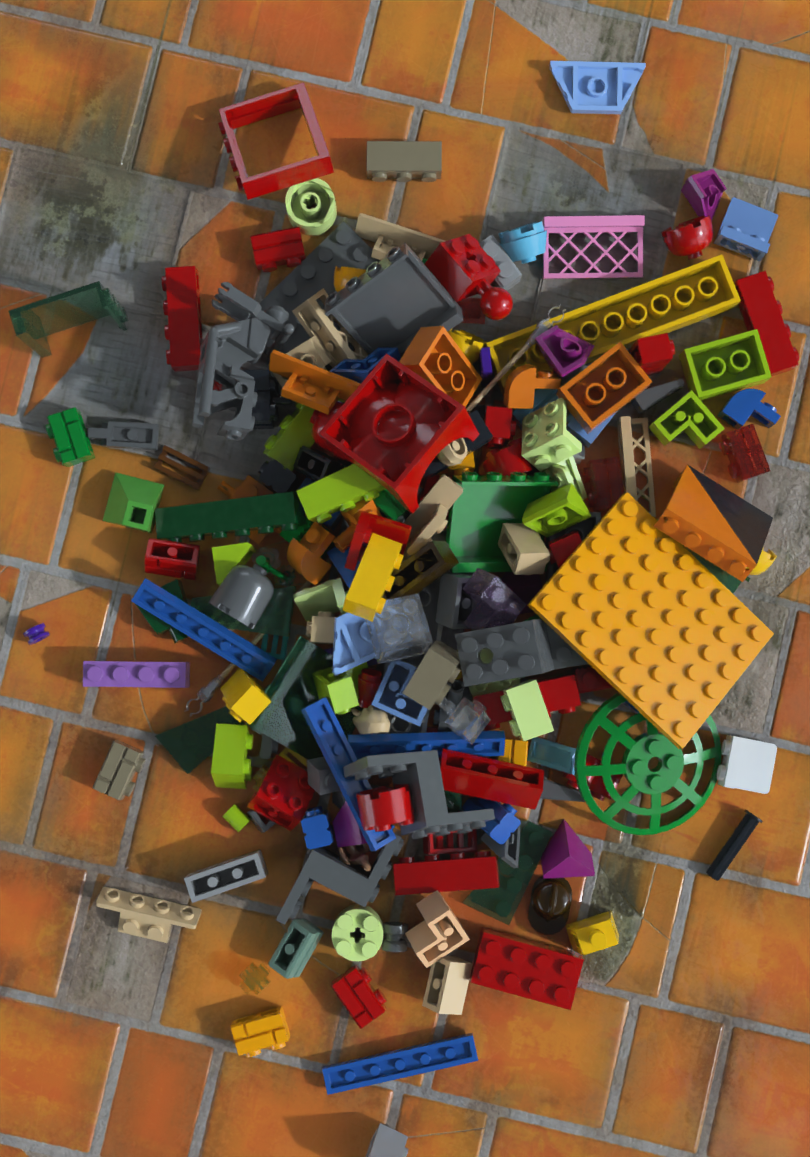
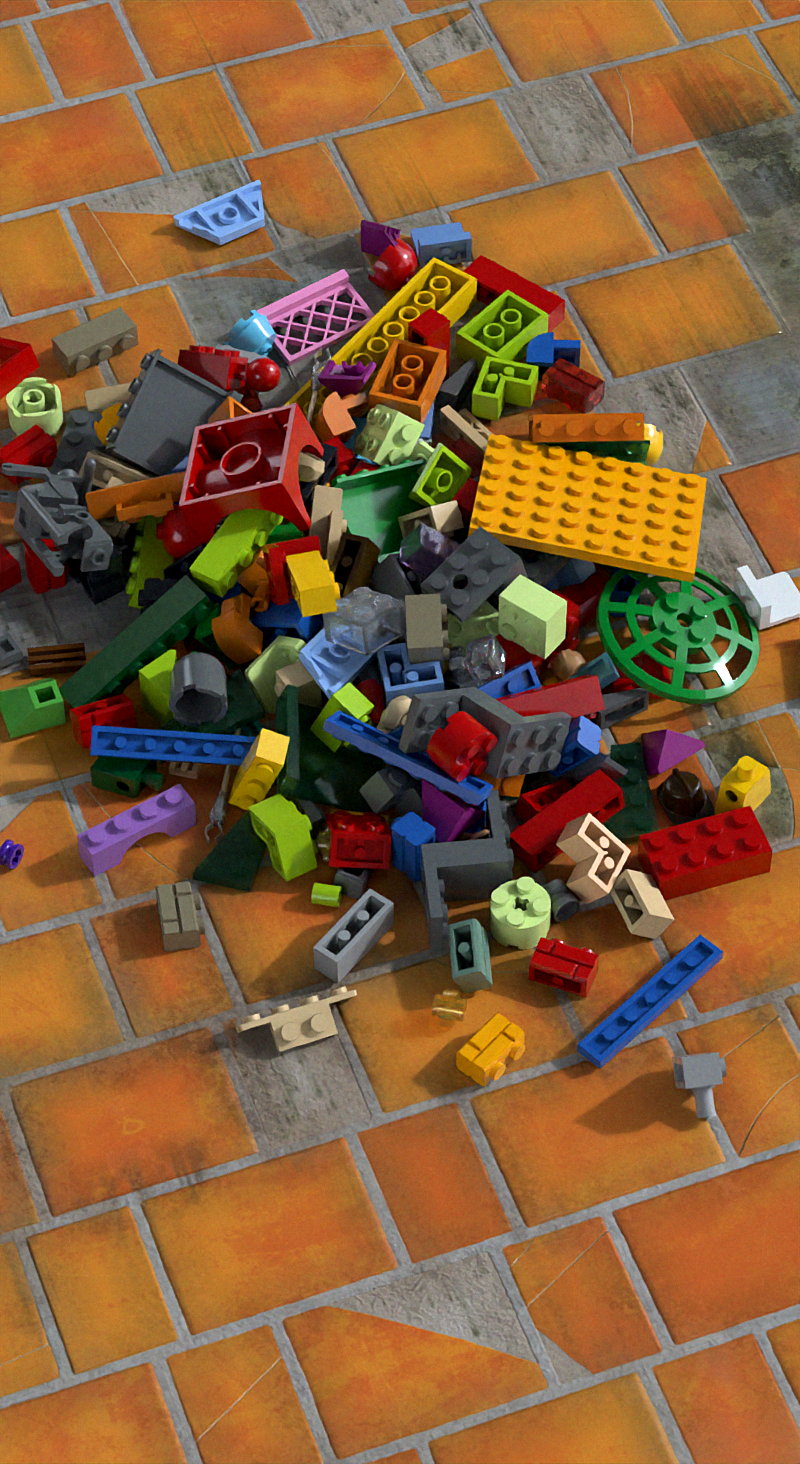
camera: 35 degrees left, 35 degrees down
none -> medium nougat piece [552,649,588,681]

